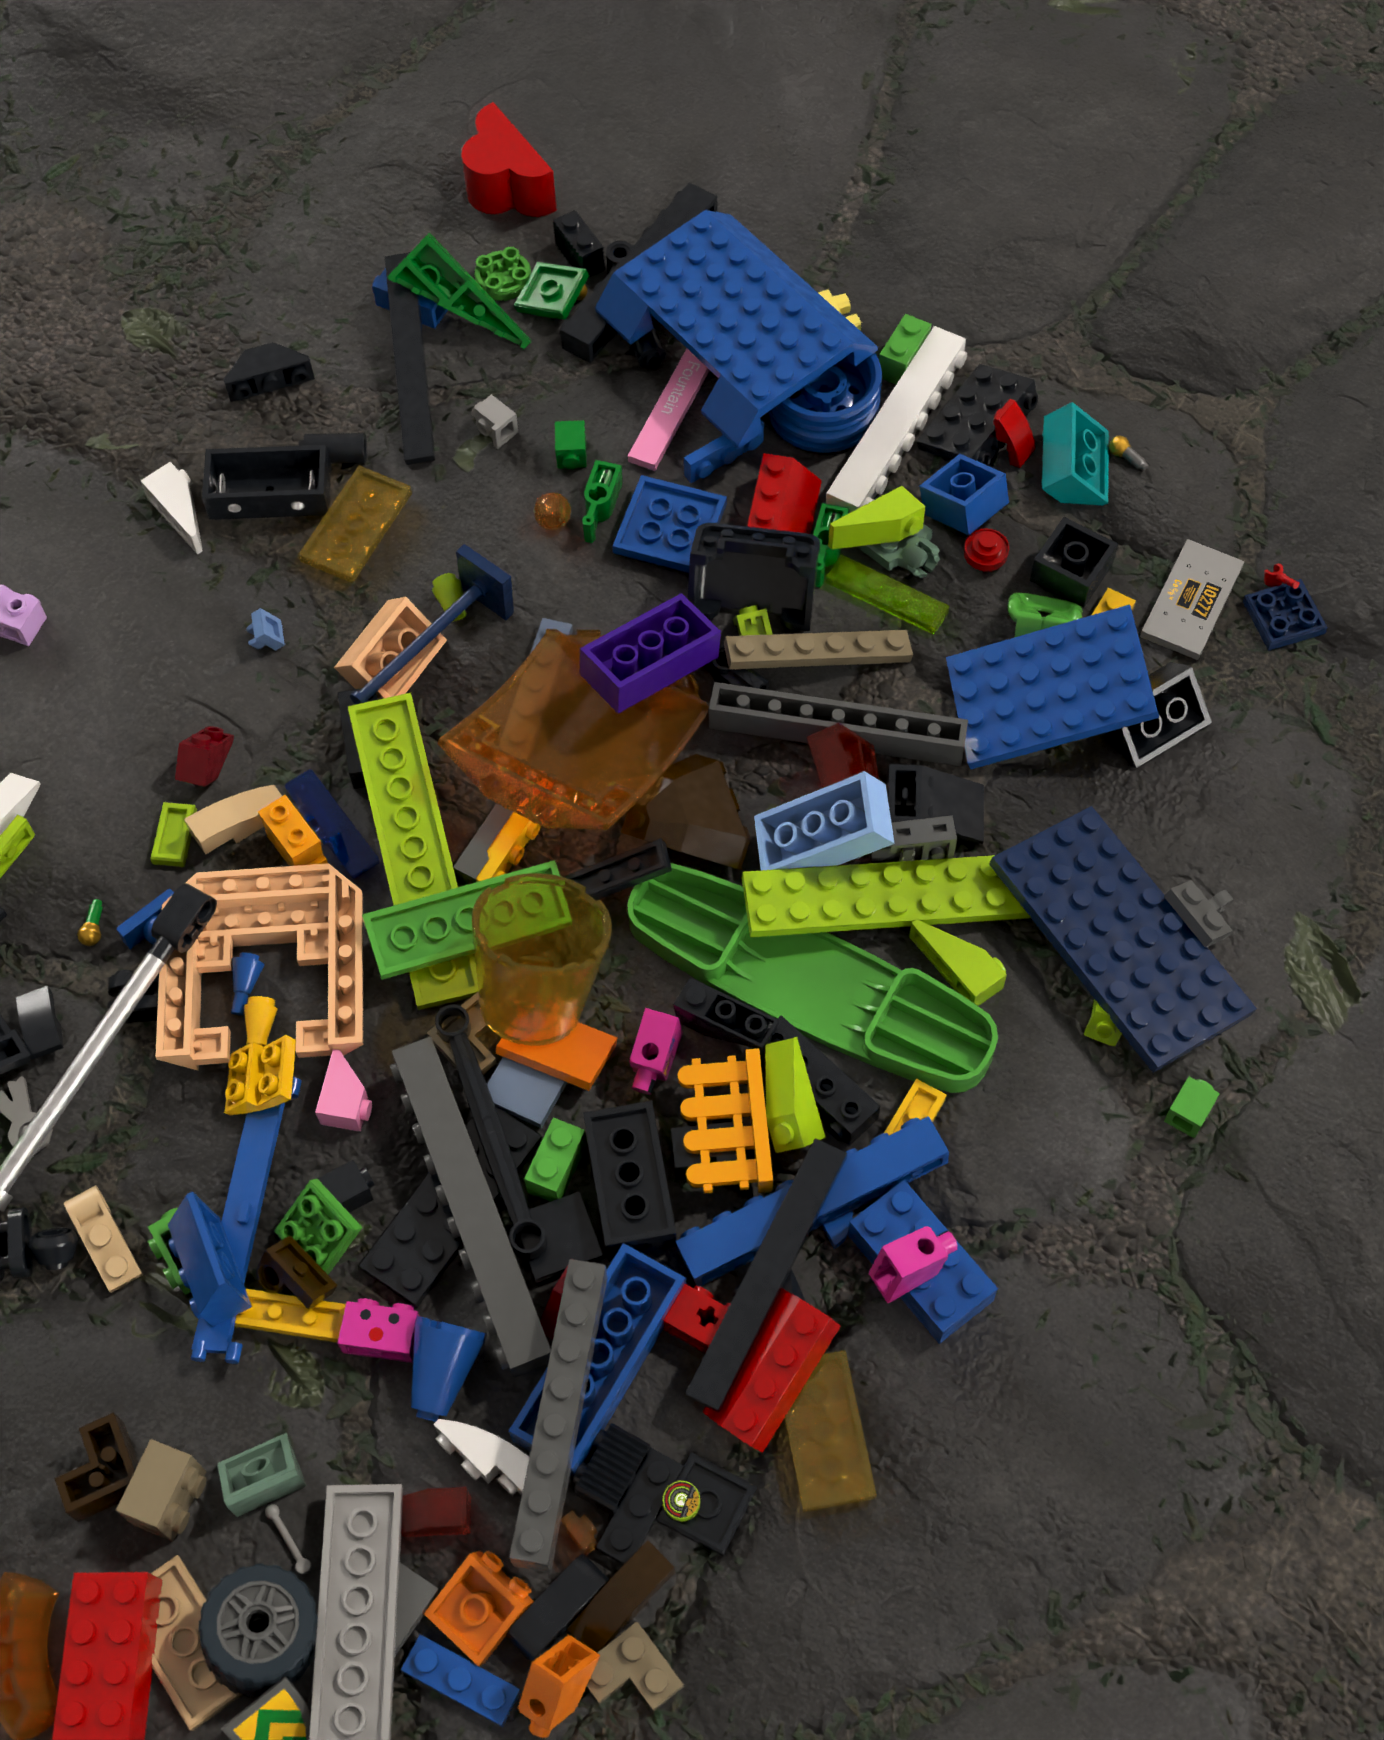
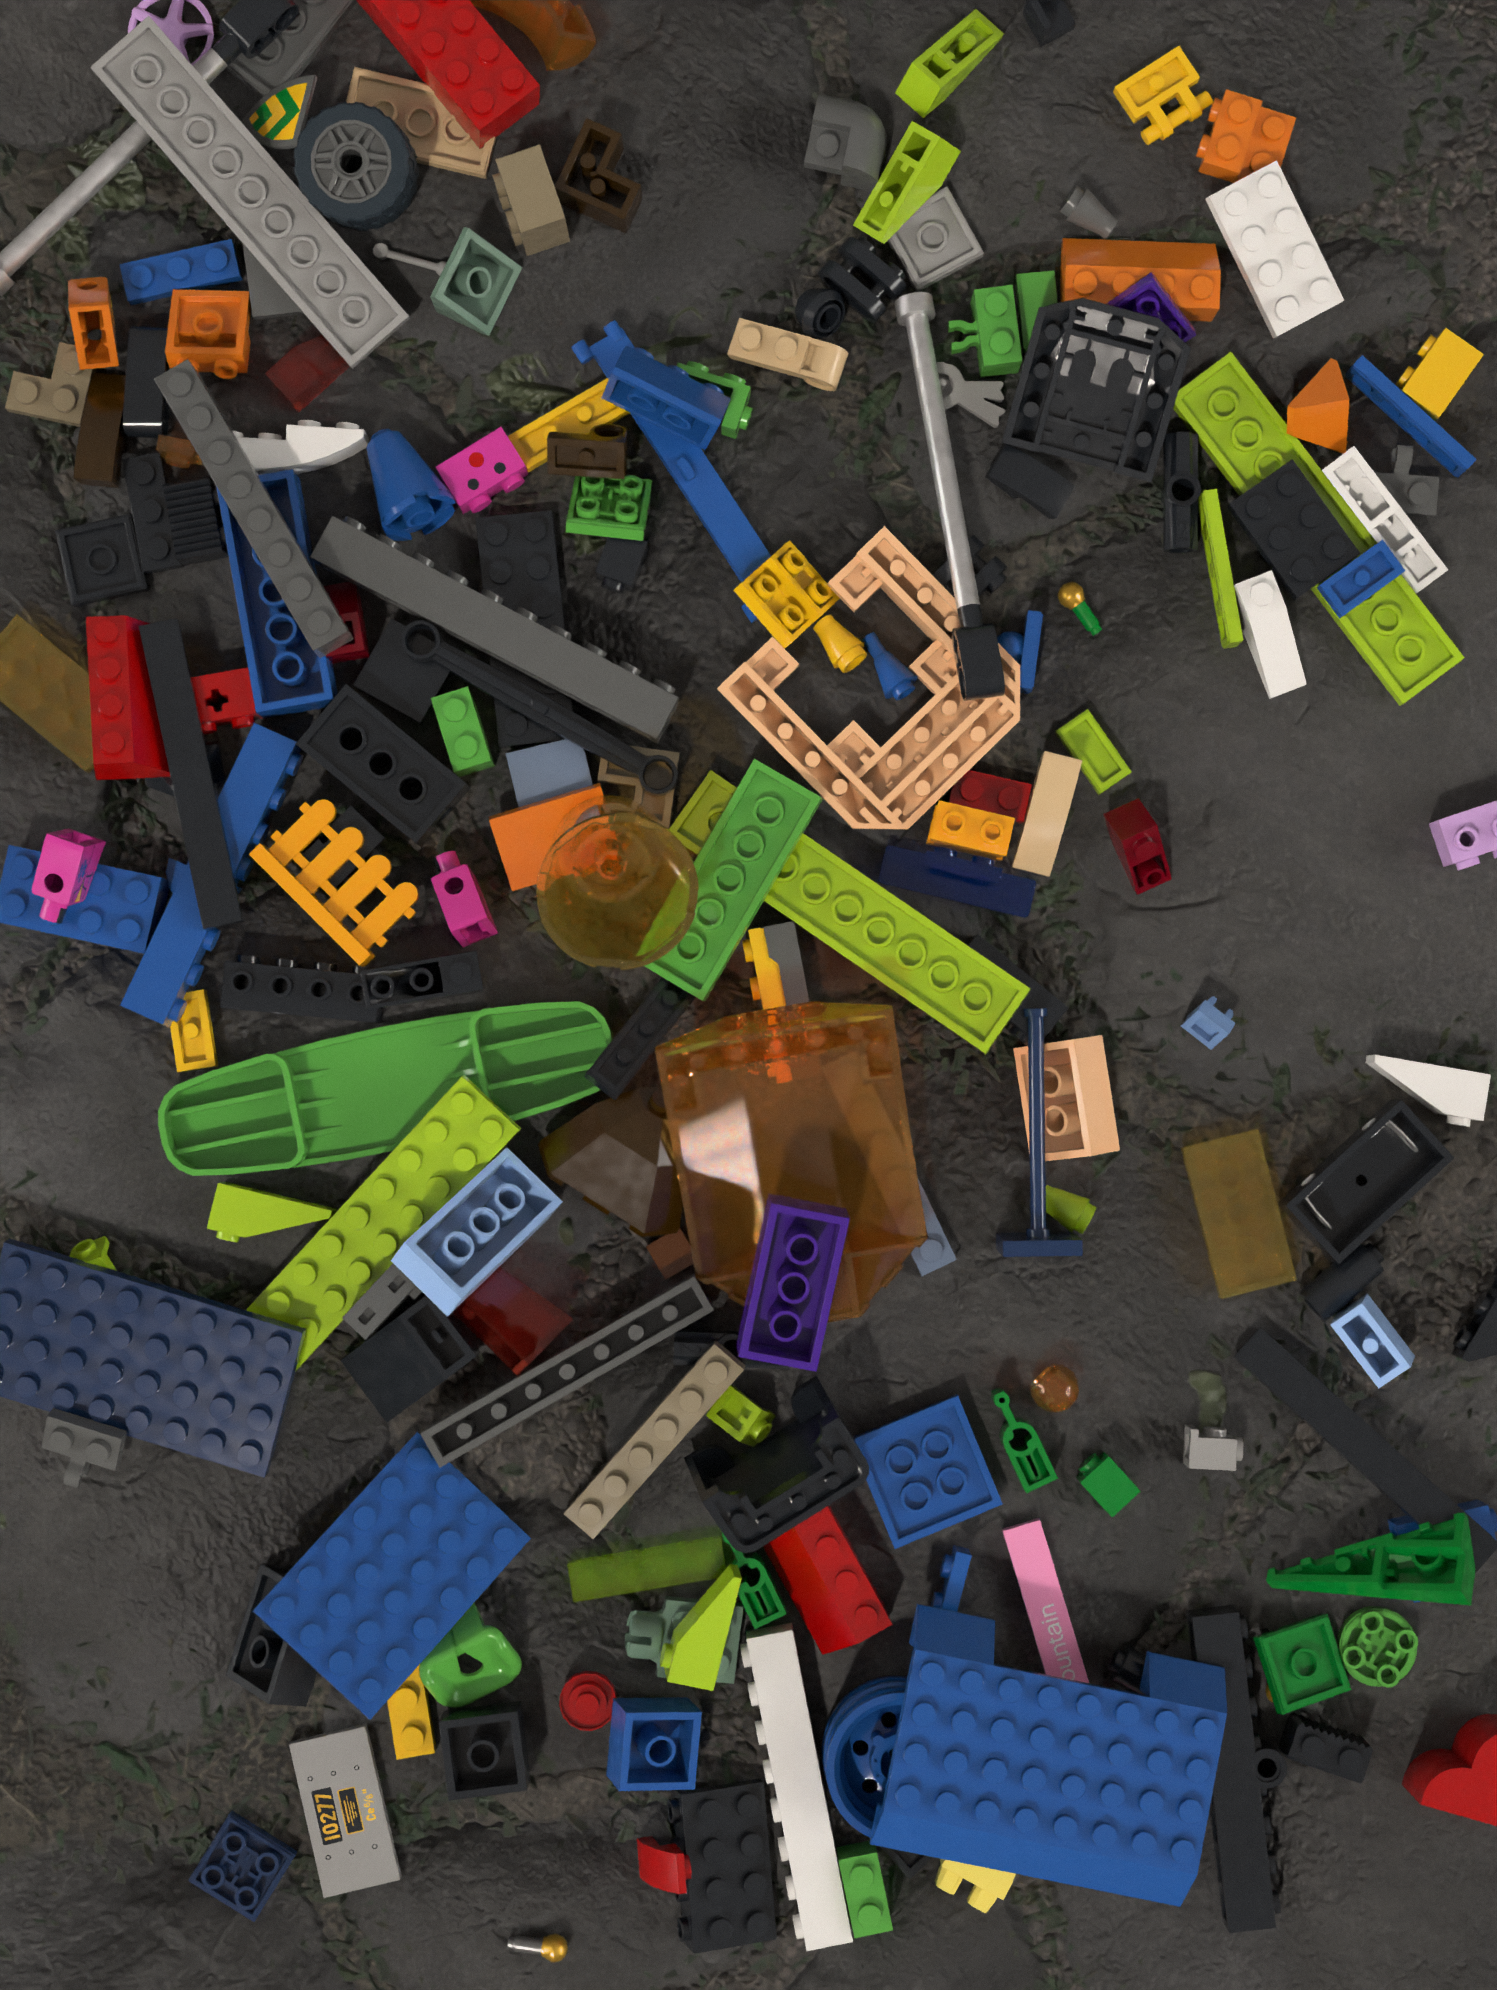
camera: 135 degrees right, 25 degrees up
bright pink slope [315,1049,372,1132] -> none
tile [663,1481,700,1522] -> none
lime slope [765,1037,825,1153] -> none
teal slope [1041,402,1109,506] -> none
red hand [1264,564,1299,589] -> none
none -> reddish brown tile [646,1227,699,1280]
none -> red plate [948,770,1032,823]
none -> light blue brick [1330,1293,1415,1389]

